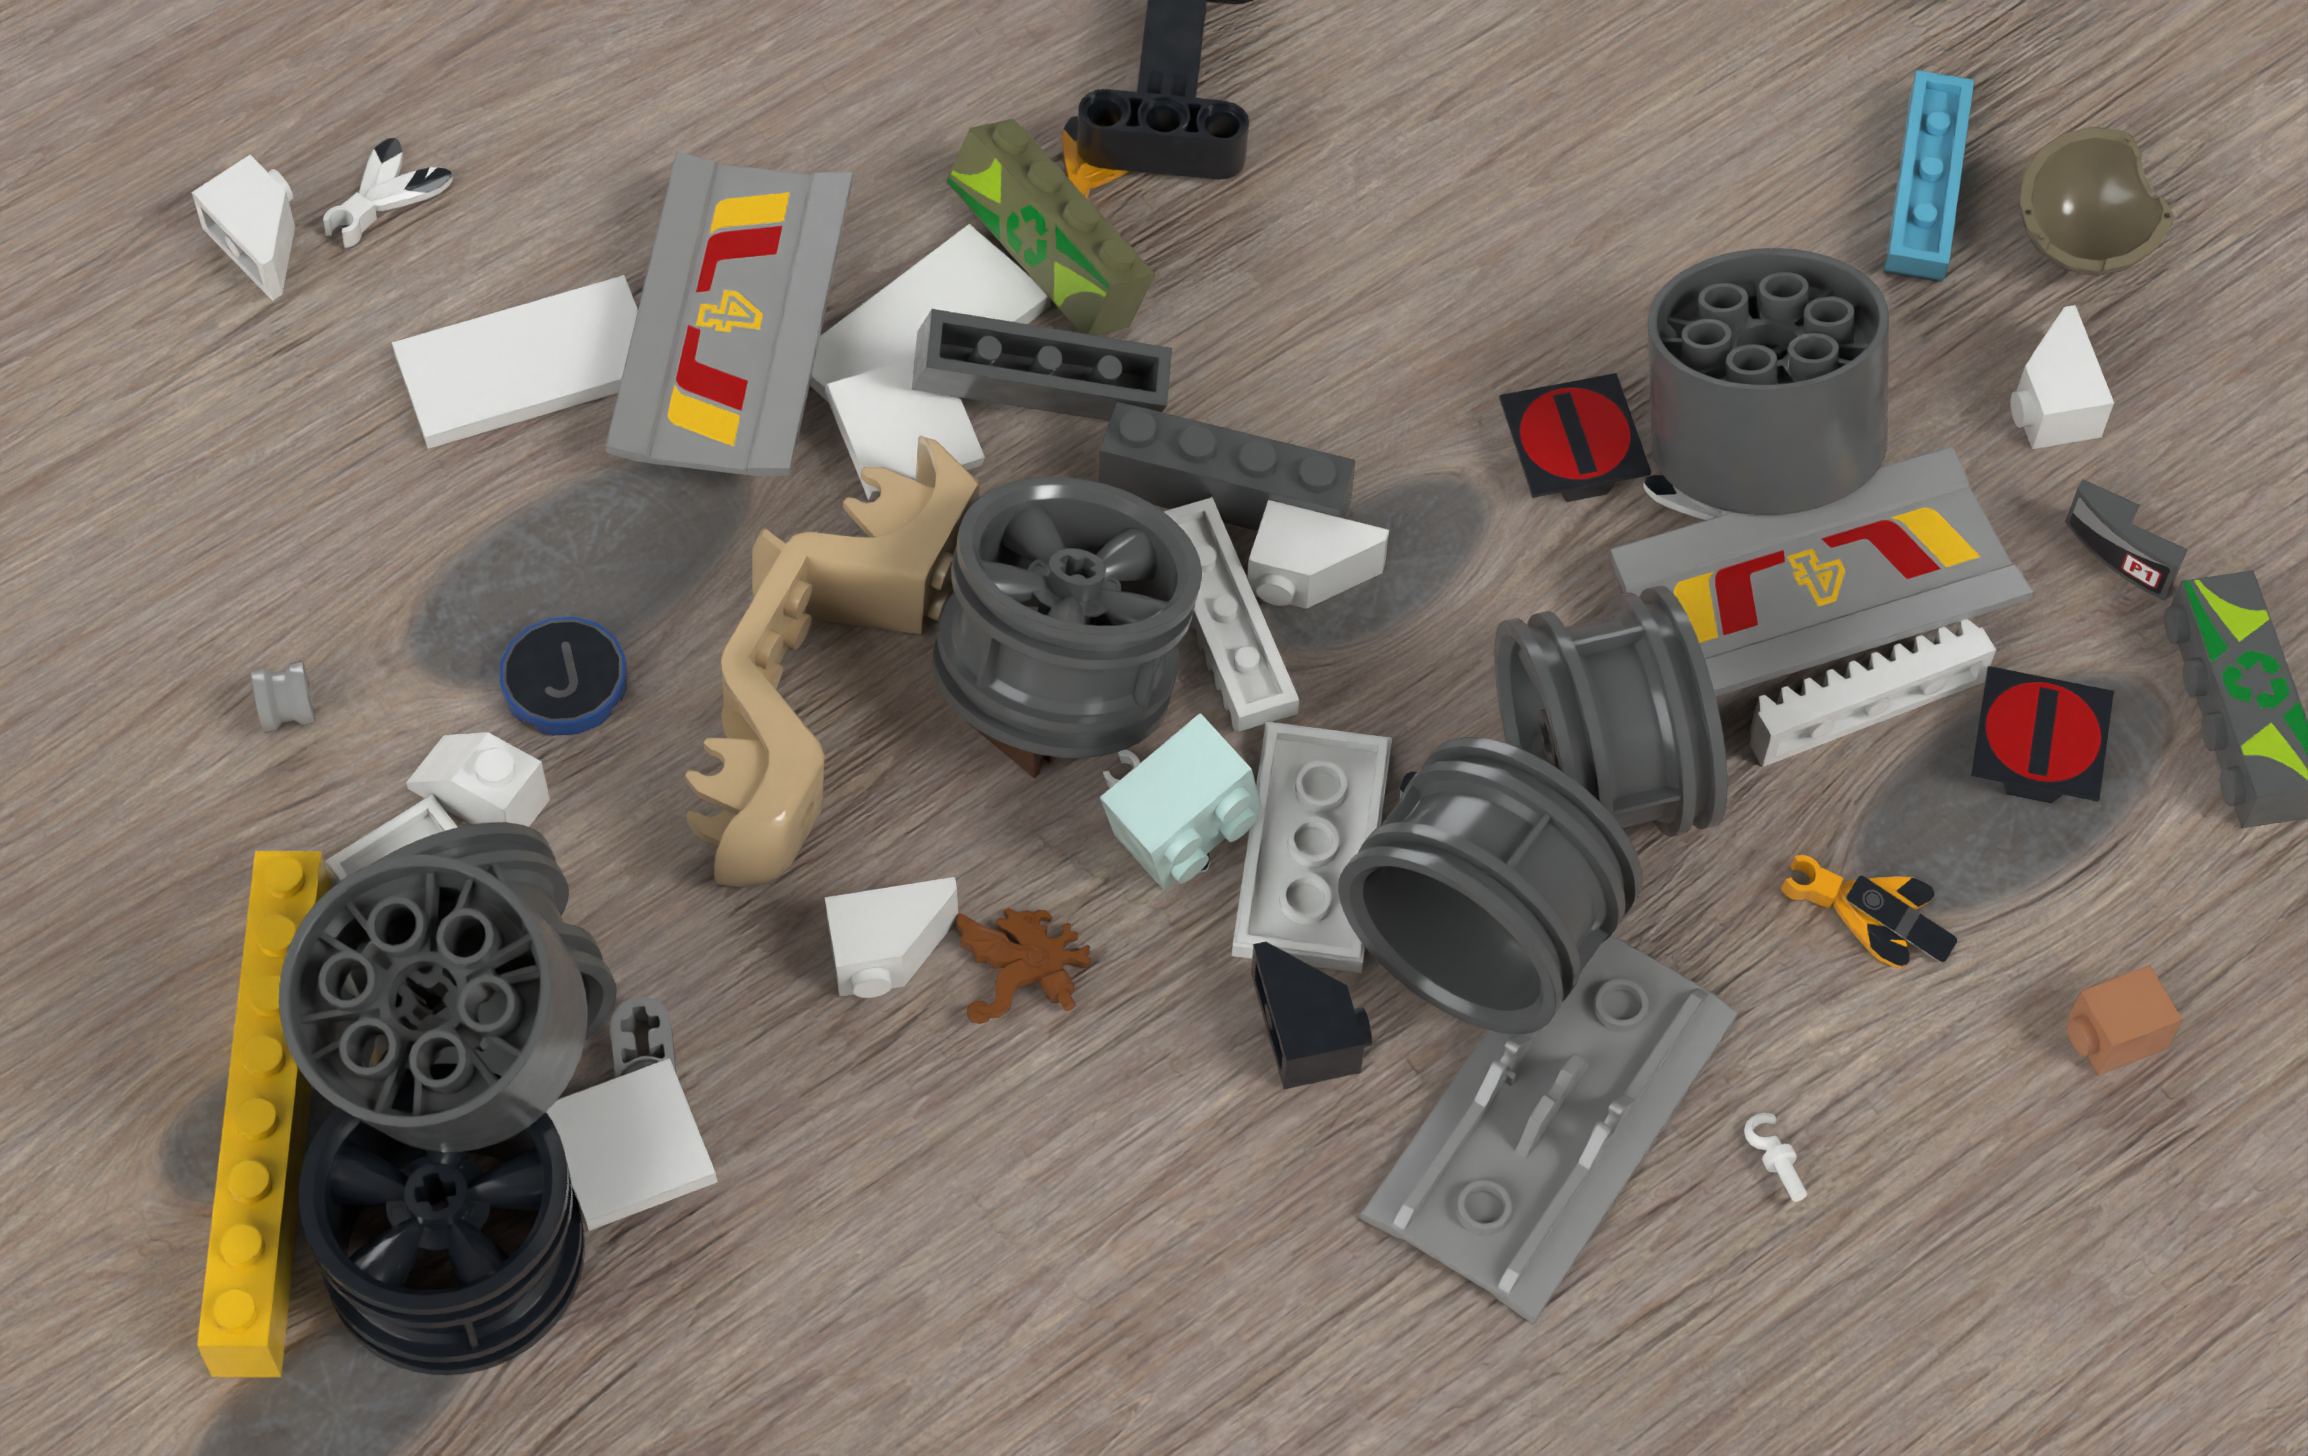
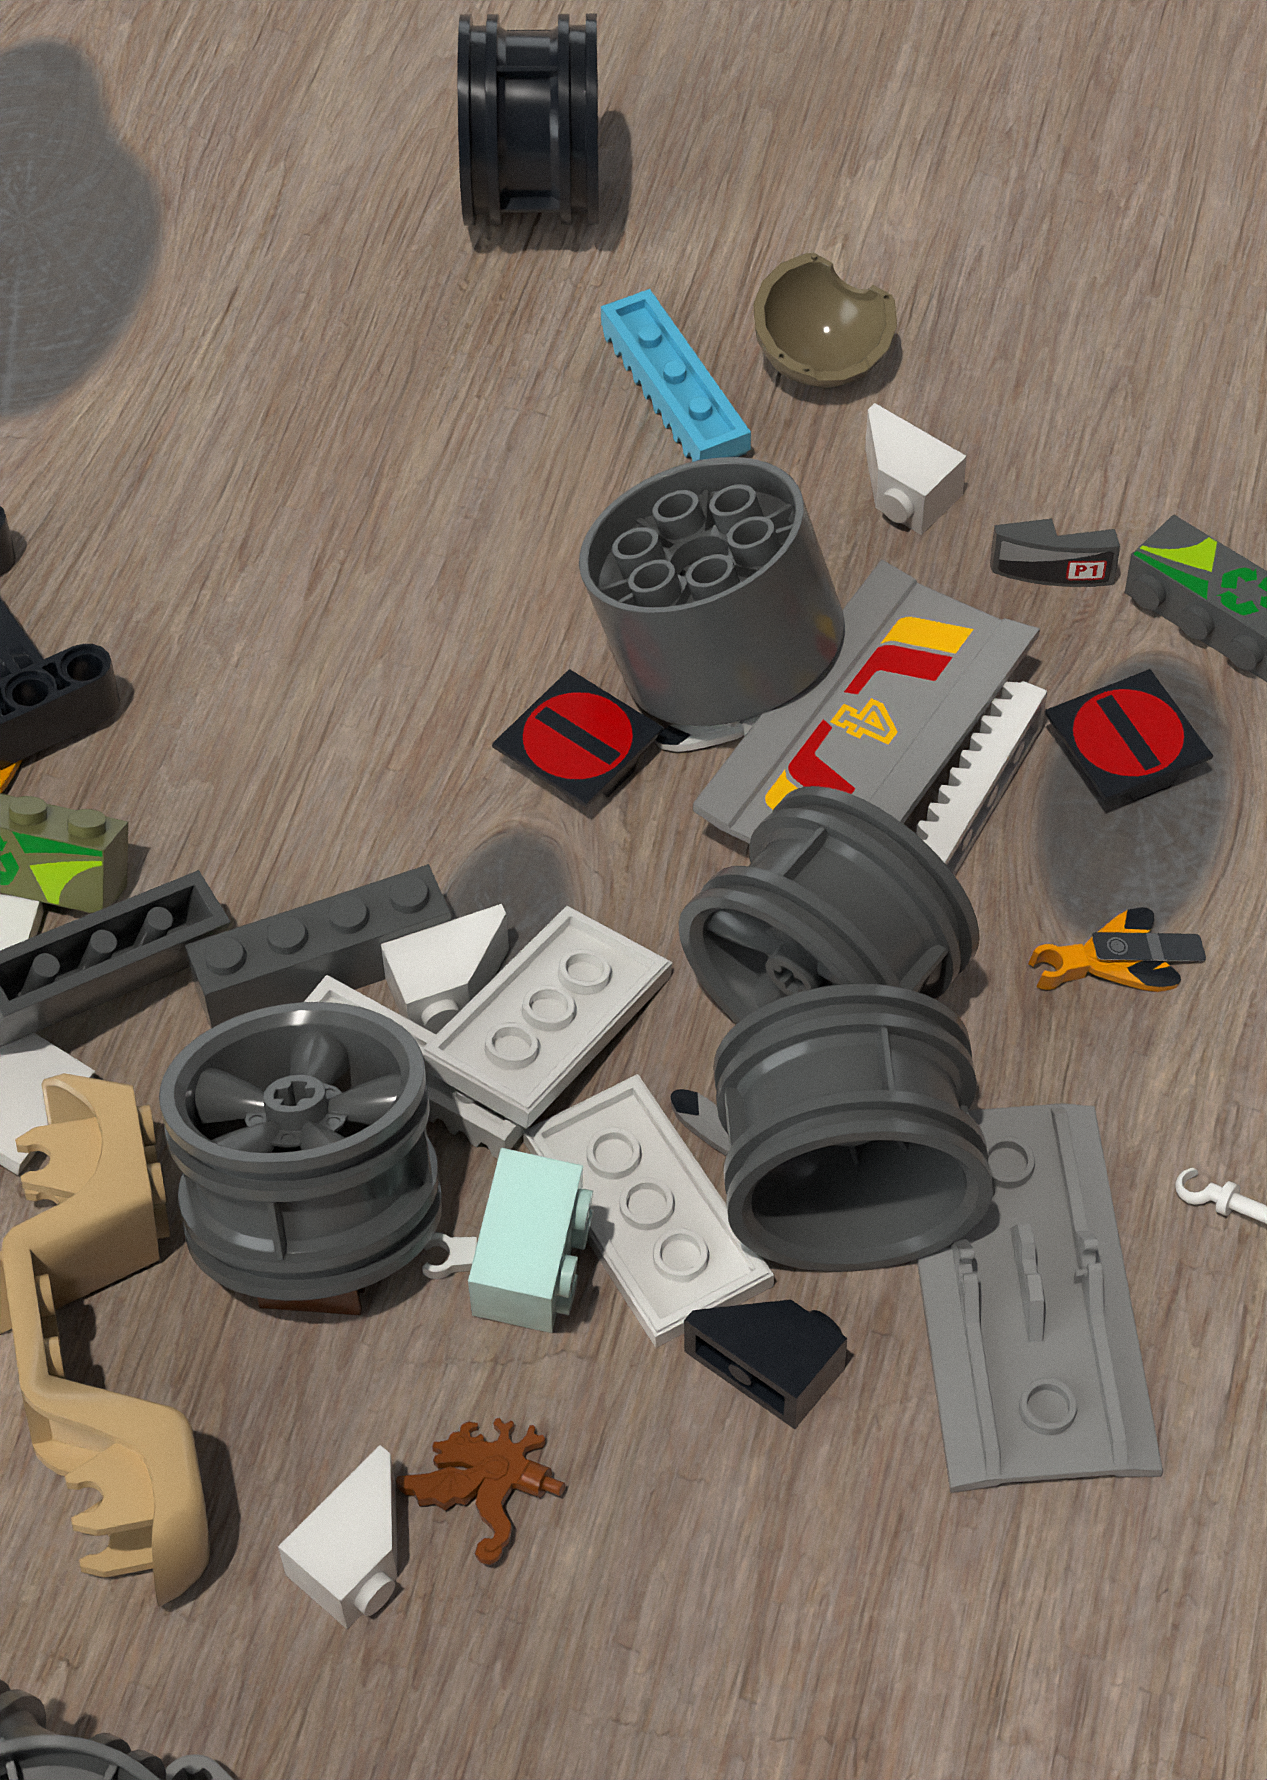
camera: 35 degrees left, 5 degrees down
none -> white tile [421,906,673,1129]

